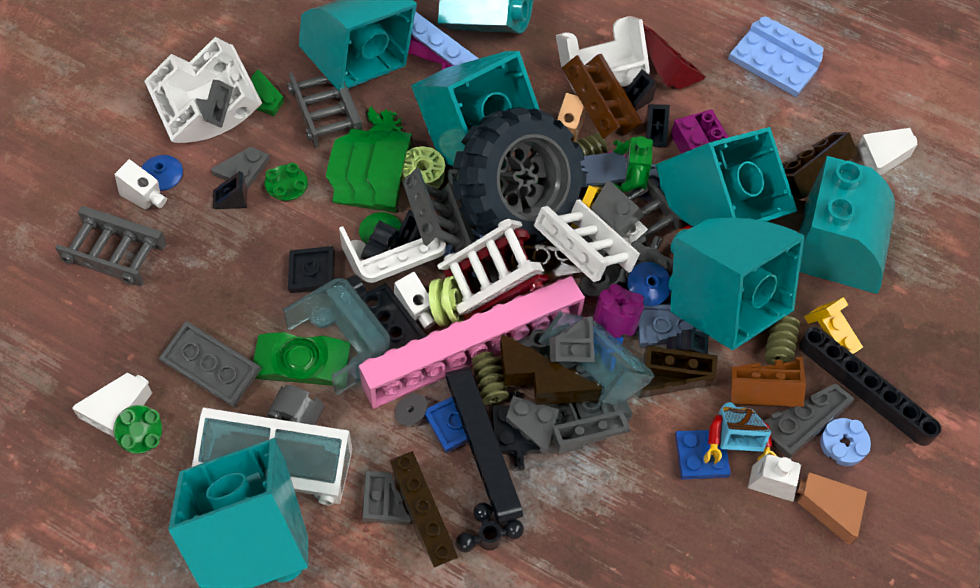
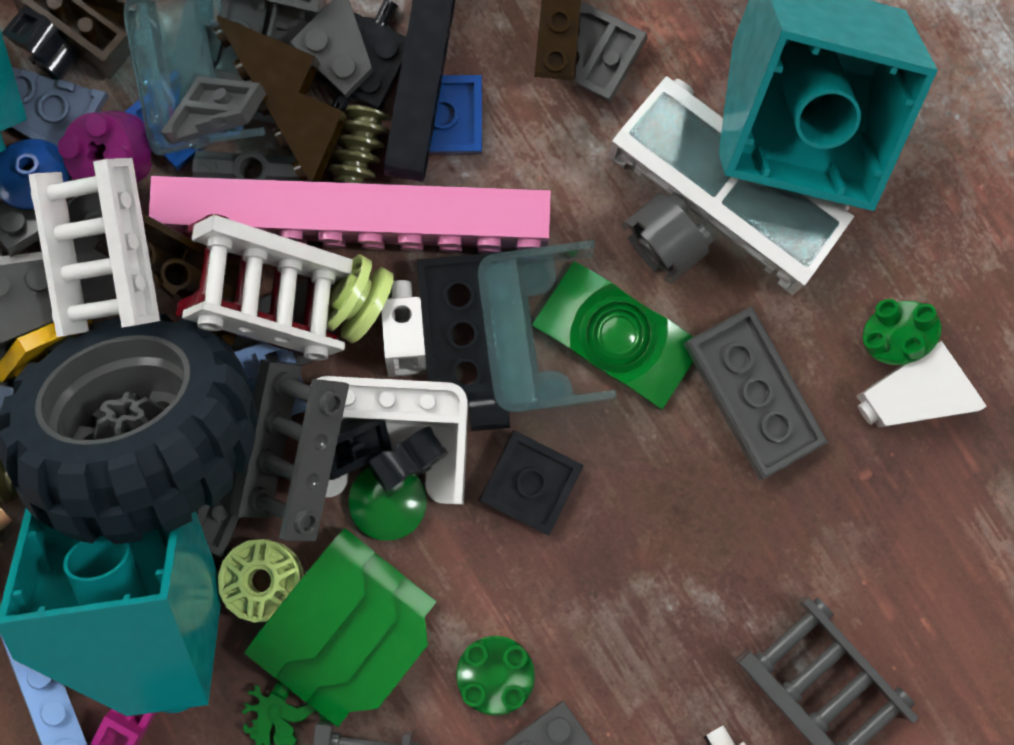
camera: 145 degrees left, 25 degrees up
black slope [212,171,248,210] -> none
dark grey piece [395,393,427,426] -> none

